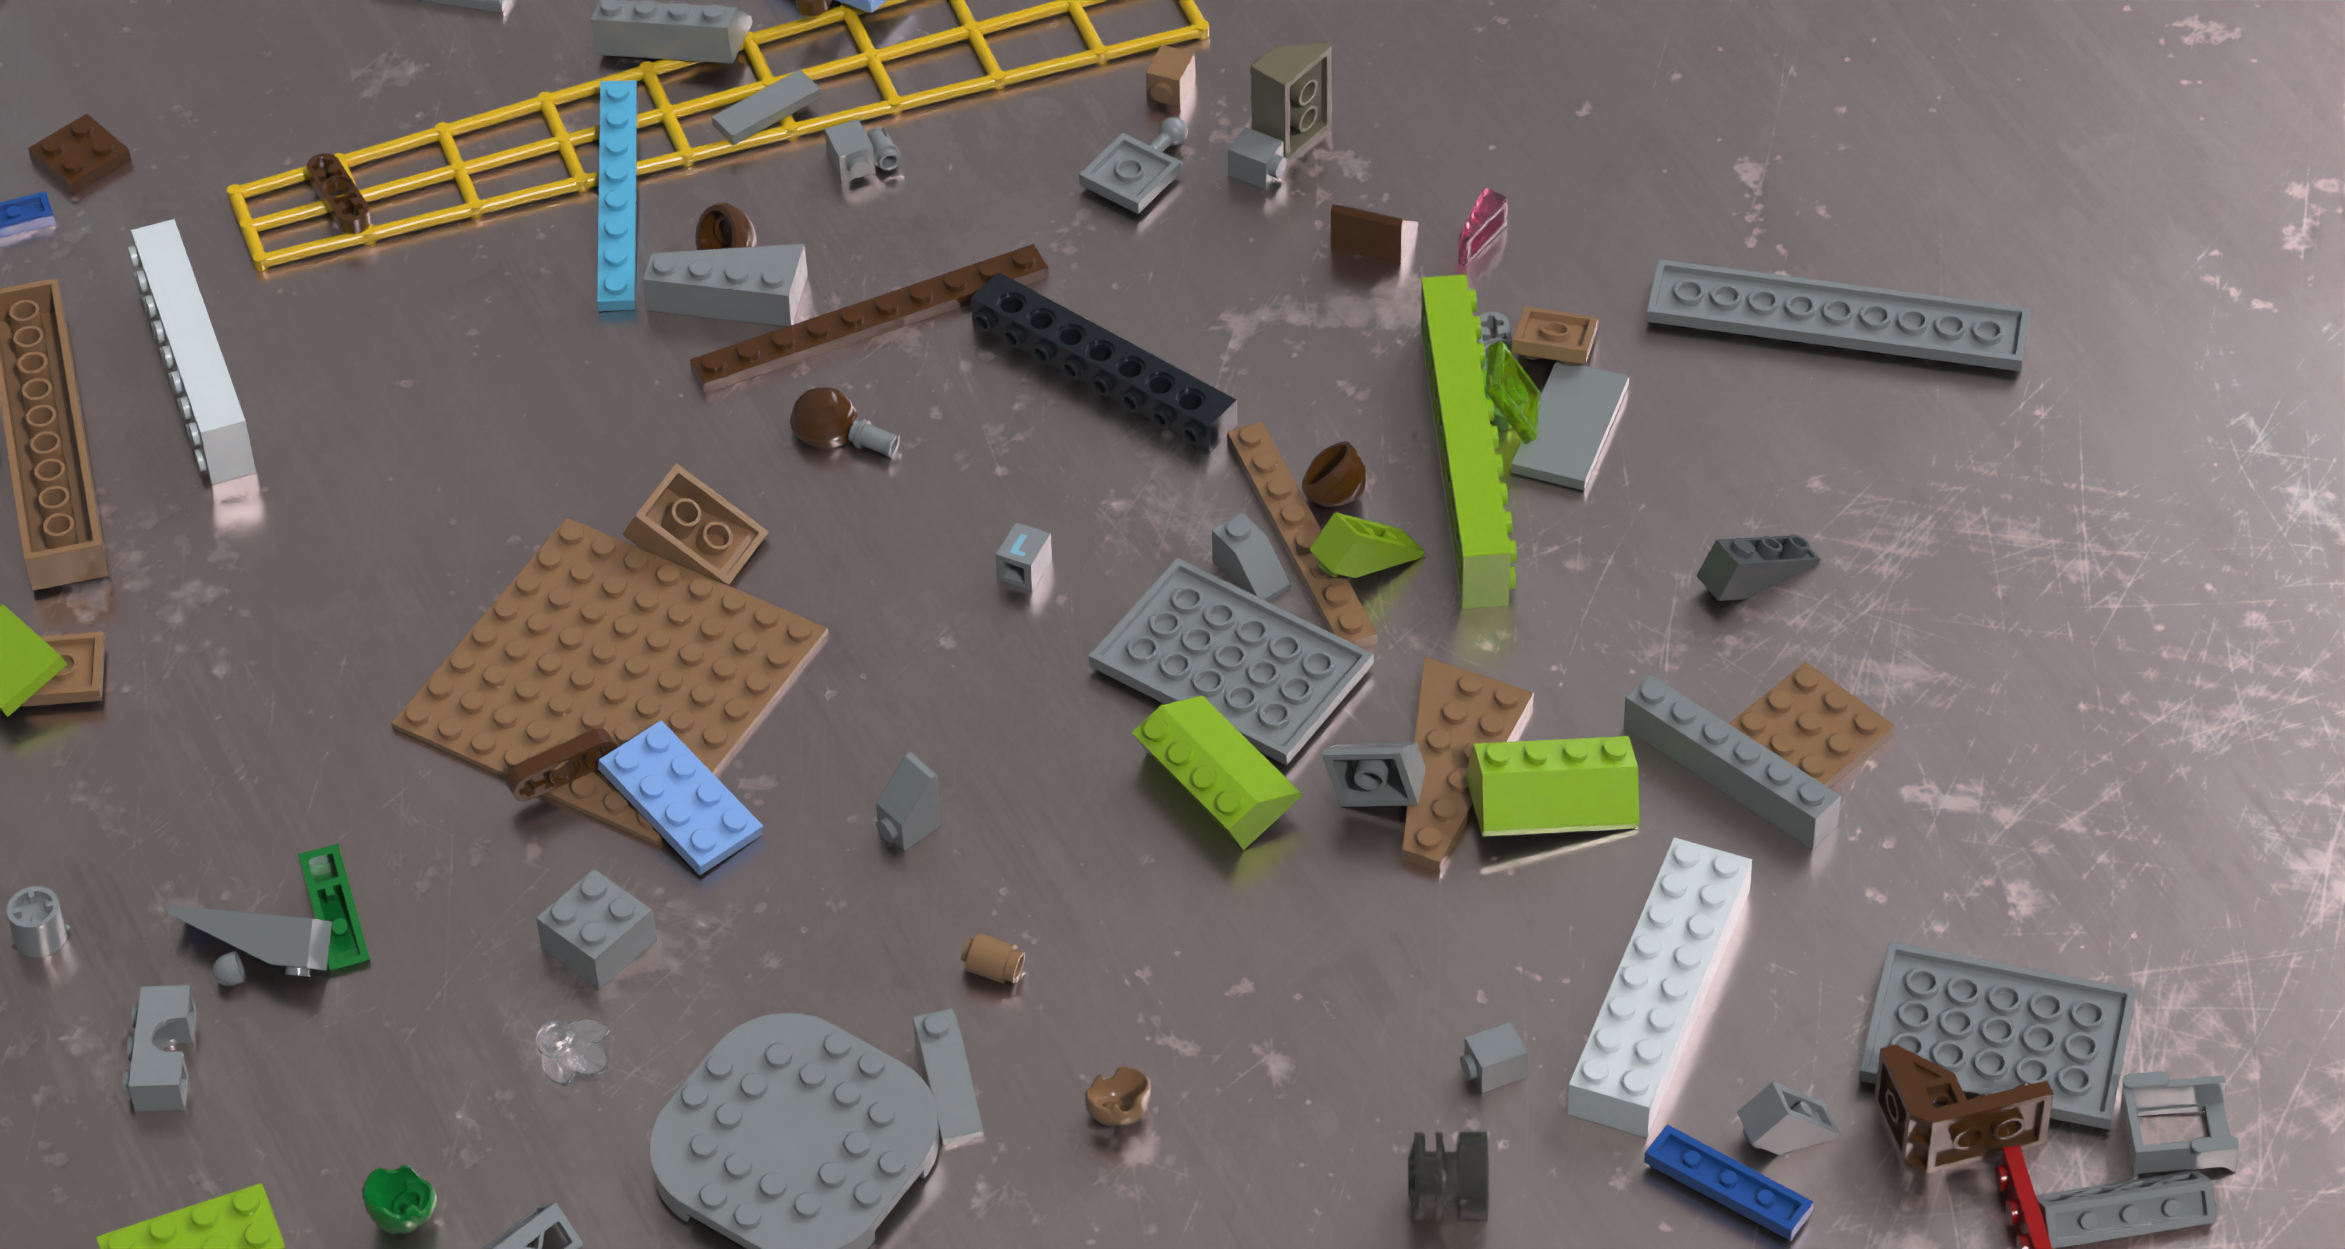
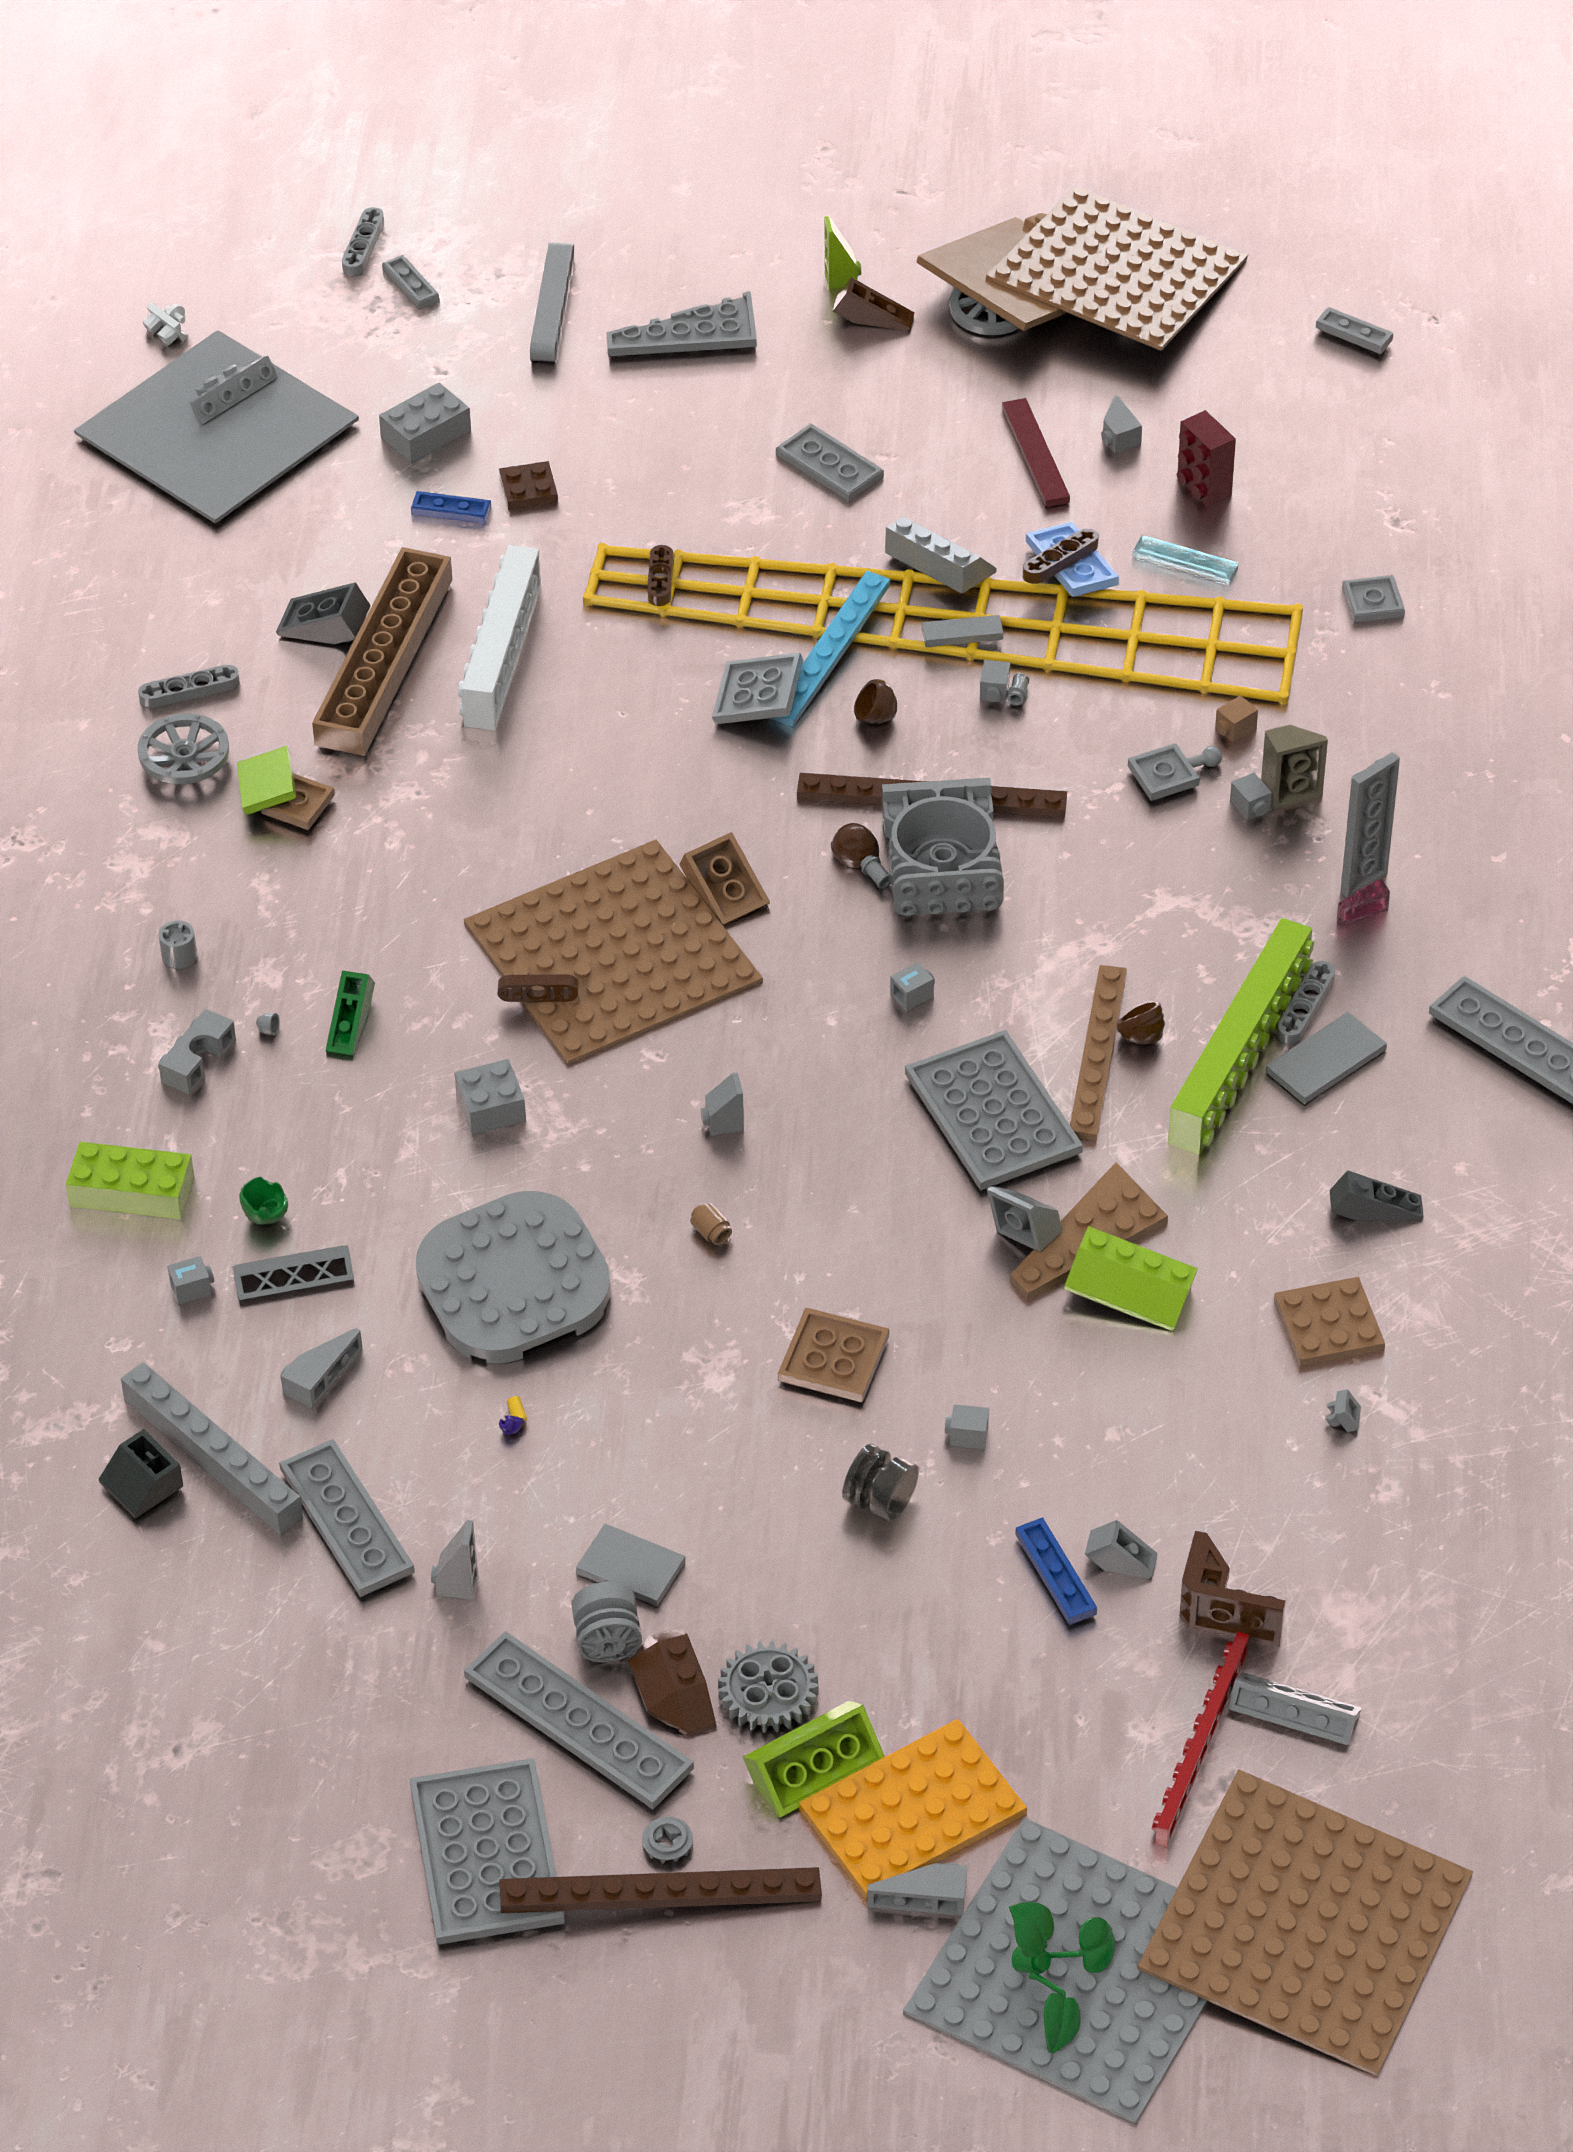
camera: 30 degrees right, 0 degrees up
light grey slope [167,905,332,977] -> none
clear plate [536,1018,610,1086] -> none
light blue plate [598,720,763,875] -> none
light grey wedge [643,243,808,327] -> none
light grey slope [913,1008,984,1145] -> none
black brick [971,272,1237,453] -> none
medium nougat hair [1085,1066,1151,1127] -> none
lime slope [1131,695,1303,850] -> none
light grey slope [1212,512,1291,602] -> none
lime slope [1309,512,1426,578] -> none
reddish brown slope [1331,204,1418,265] -> none
clear neon green tile [1485,340,1541,444] -> none
medium nougat plate [1511,306,1599,365] -> none
white brick [1567,837,1752,1138] -> none
light grey brick [1623,674,1841,850] -> none
light grey plate [1858,941,2137,1130] -> none
light grey piece [2120,1071,2239,1178] -> none
none -> light grey plate [712,652,803,724]
none -> medium nougat plate [778,1307,889,1402]
none -> light grey brick [882,777,1004,916]
none -> light grey tile [1325,1389,1361,1432]
none -> light grey plate [1340,752,1400,899]

